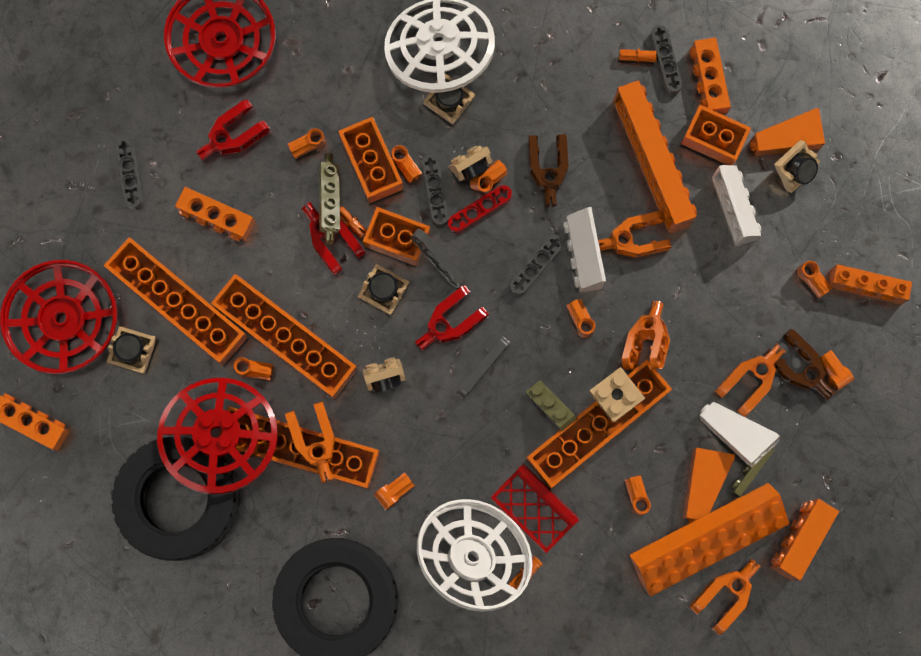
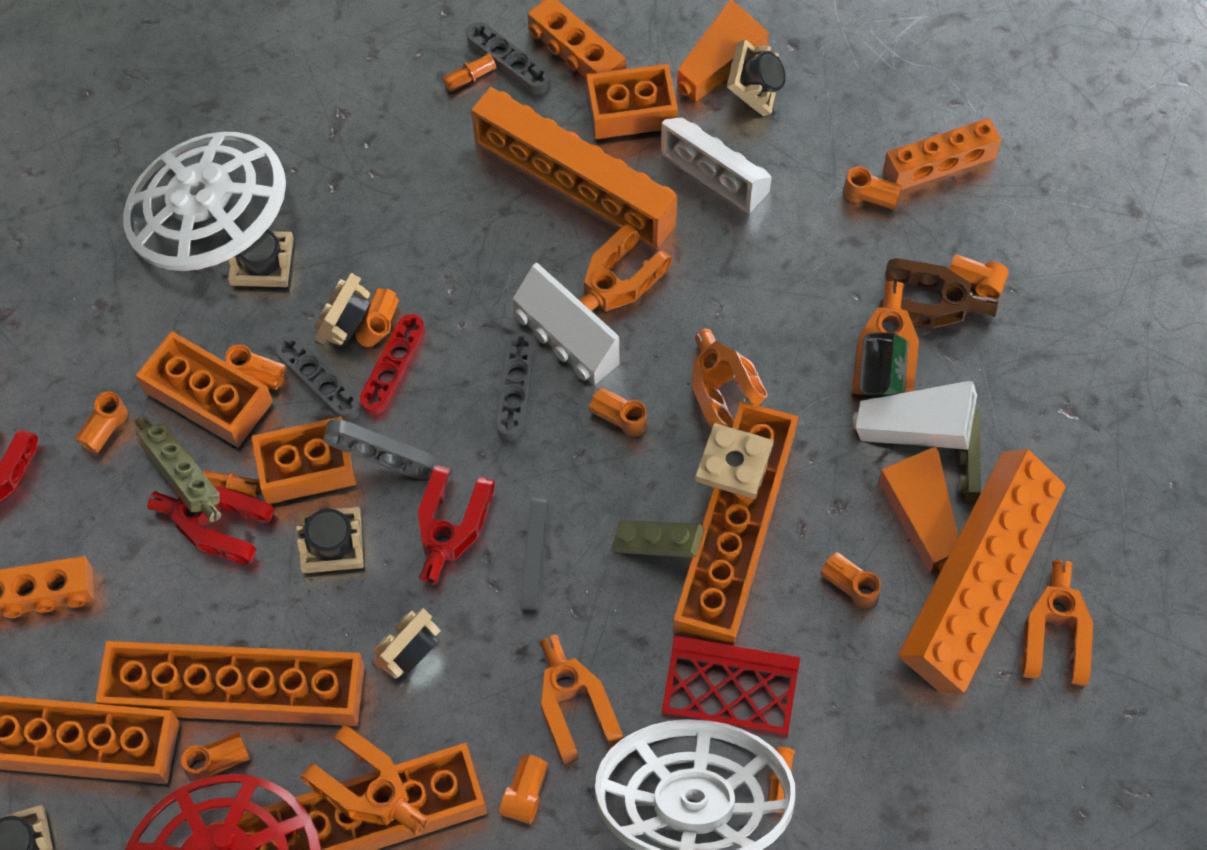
camera: 30 degrees left, 15 degrees down
reddish brown piece [528,134,569,207] -> none
orange brick [770,498,839,581] -> none
none -> orange piece [539,635,623,765]
none -> dark grey piece [860,332,909,398]

